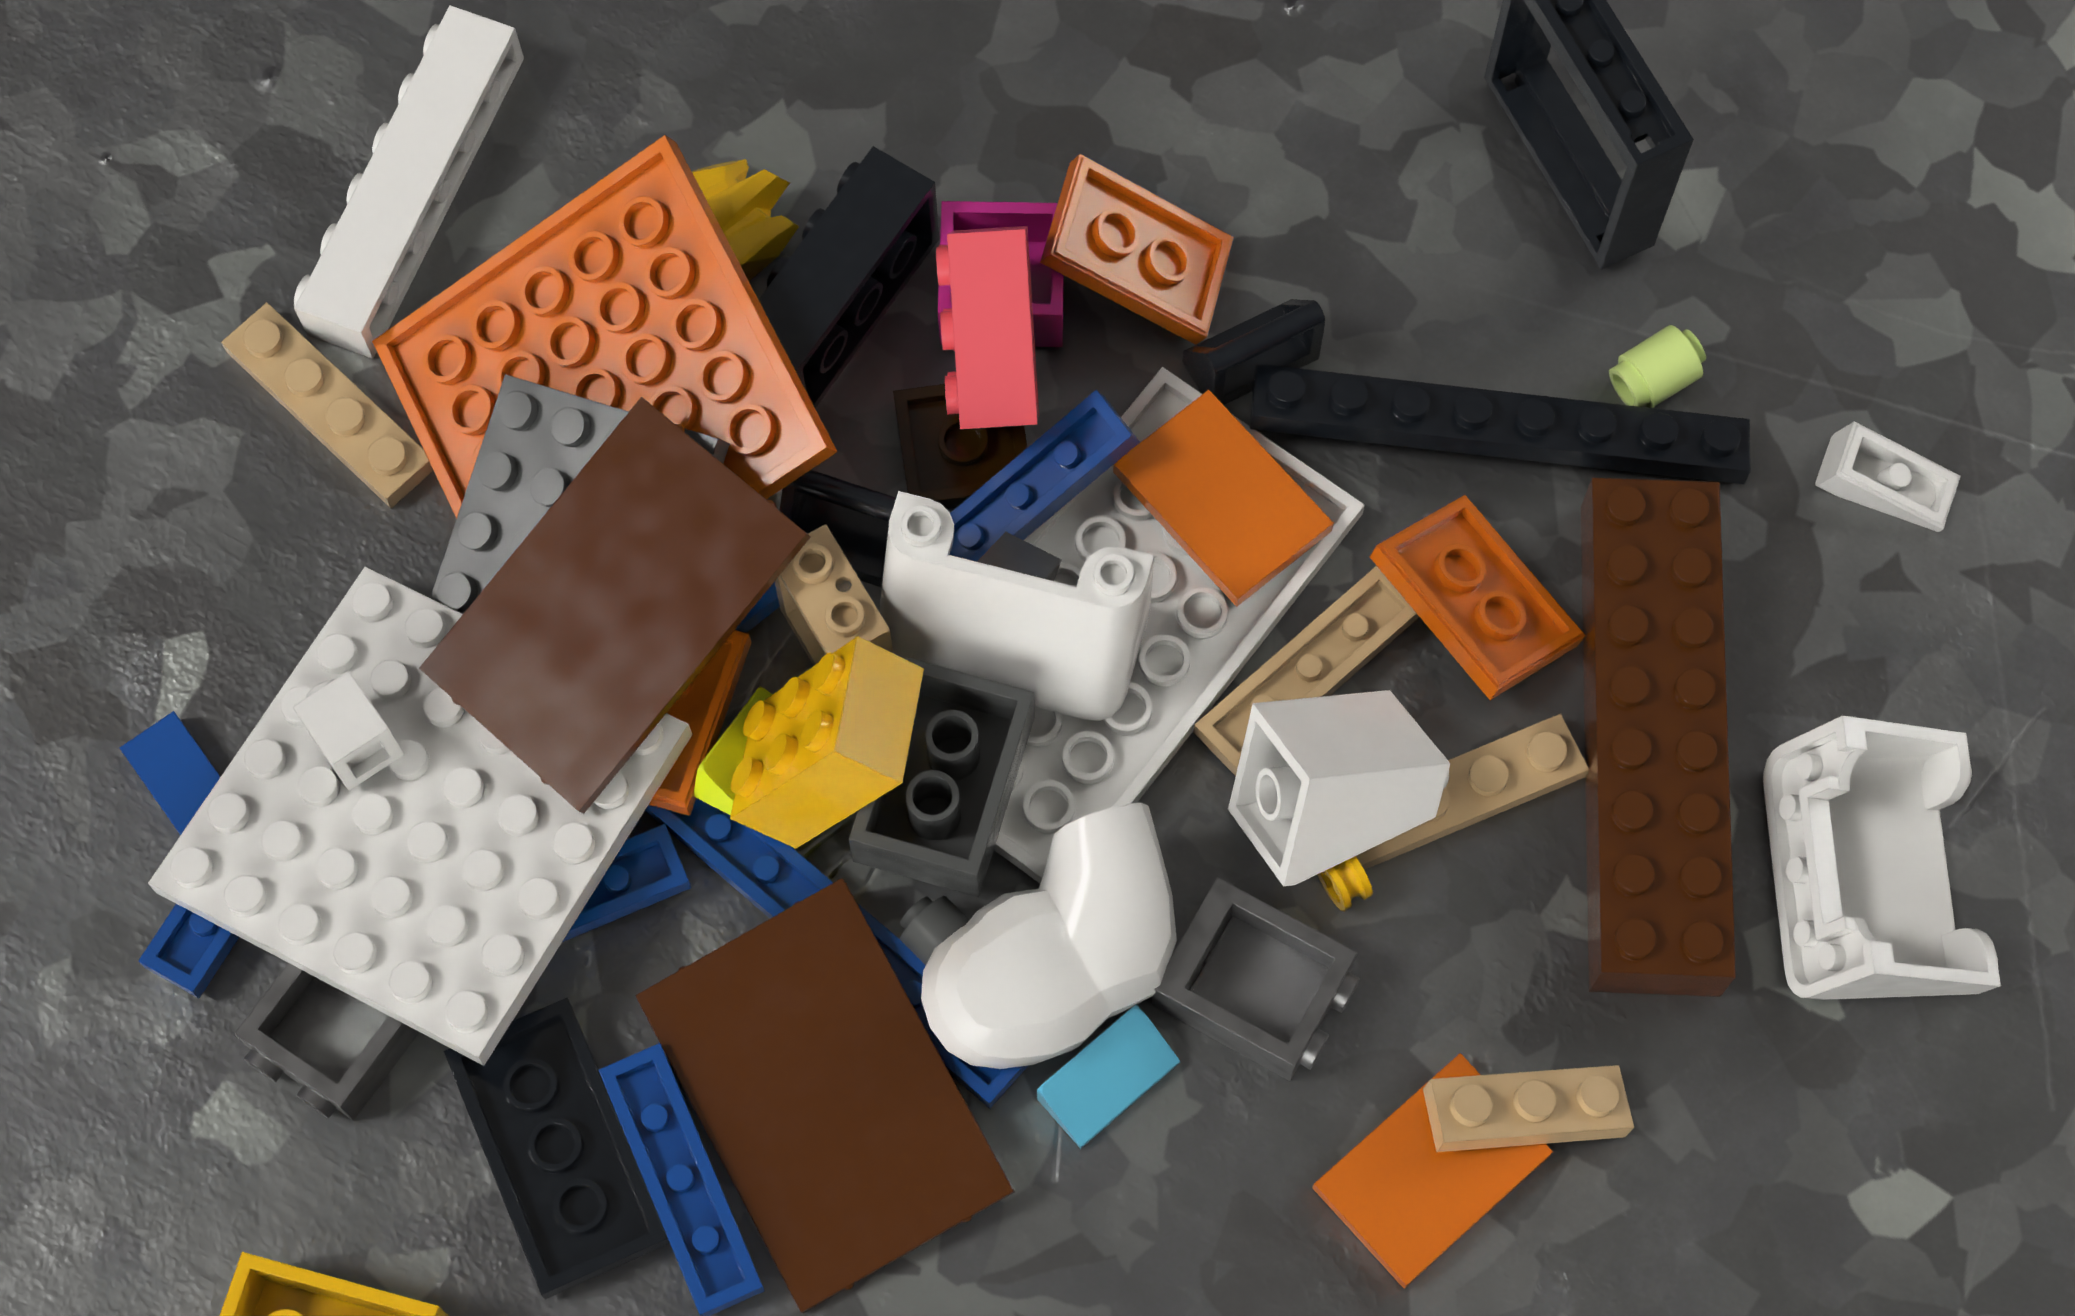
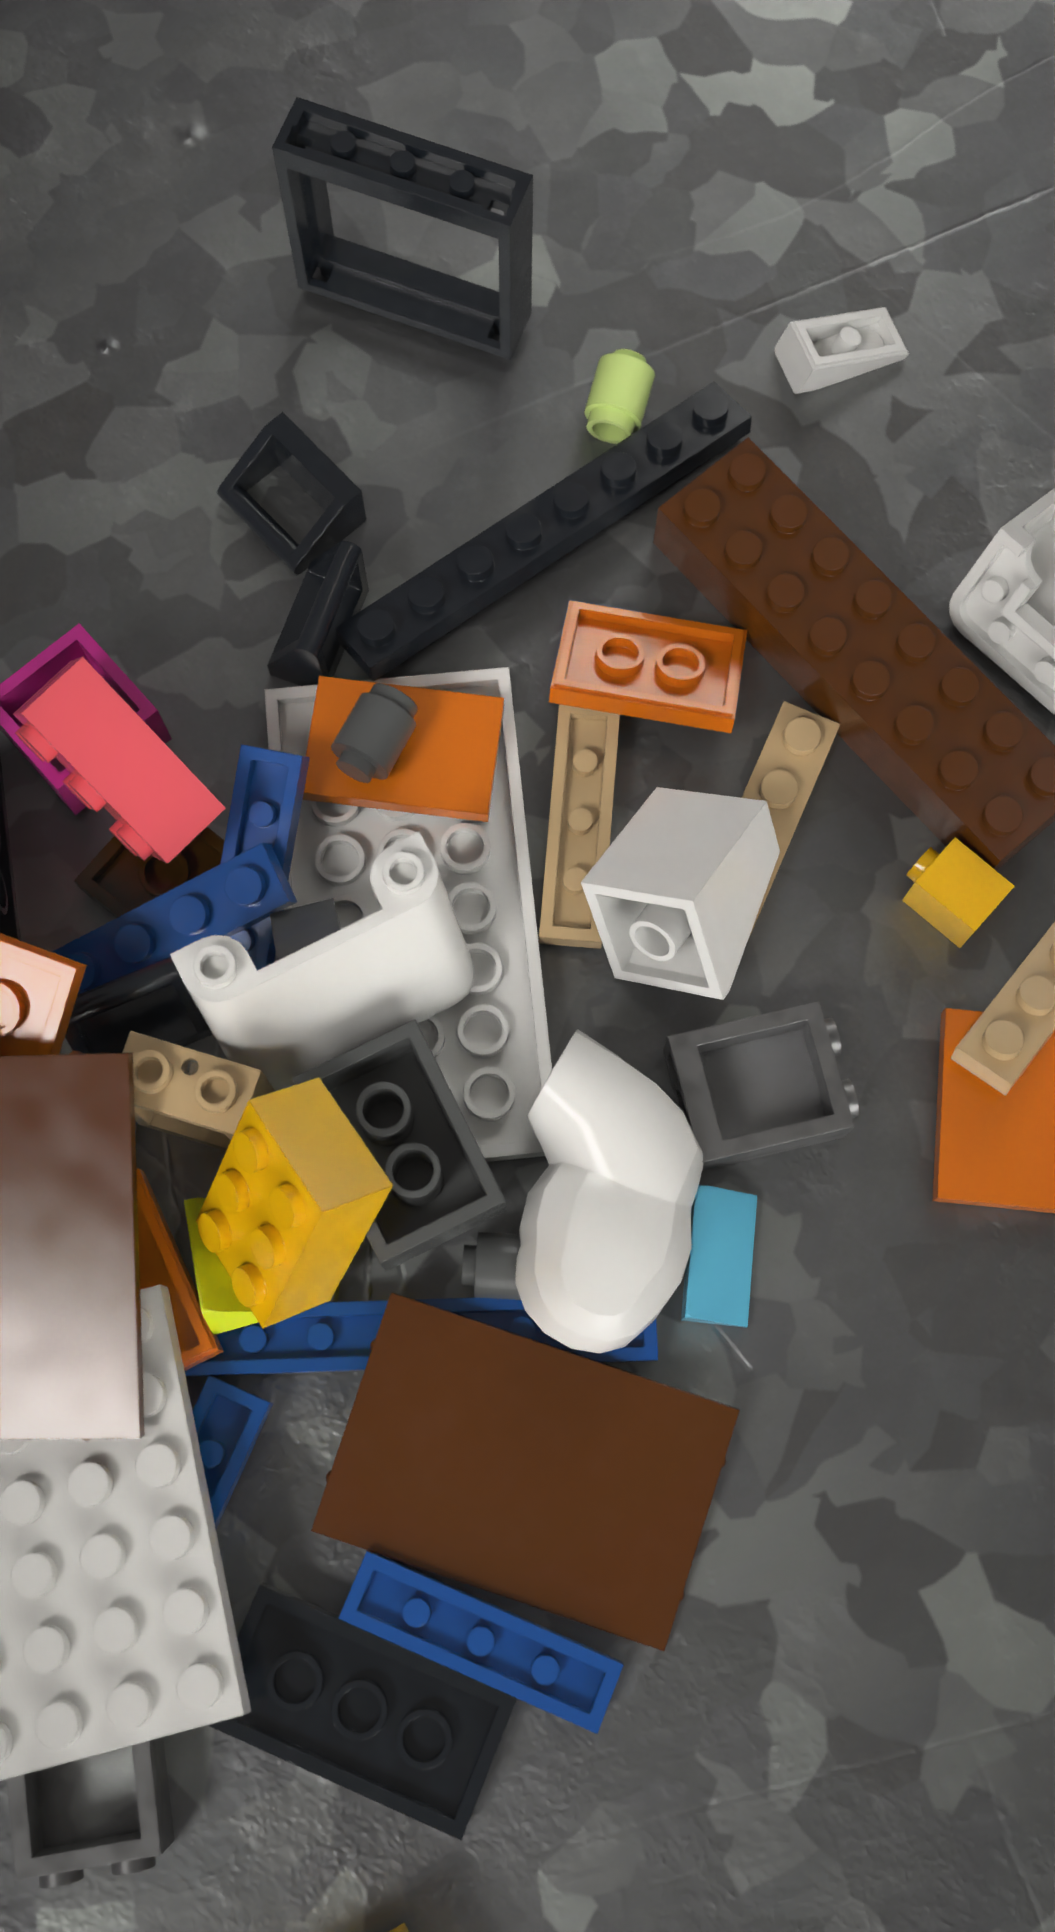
camera: 45 degrees left, 5 degrees up
orange tile [1040,154,1234,345] -> none
yellow bush [1317,856,1373,912] -> none
none -> blue plate [52,843,297,994]
none -> black tile [217,412,367,575]
none -> dark grey brick [331,683,418,783]
none -> yellow brick [902,837,1014,948]

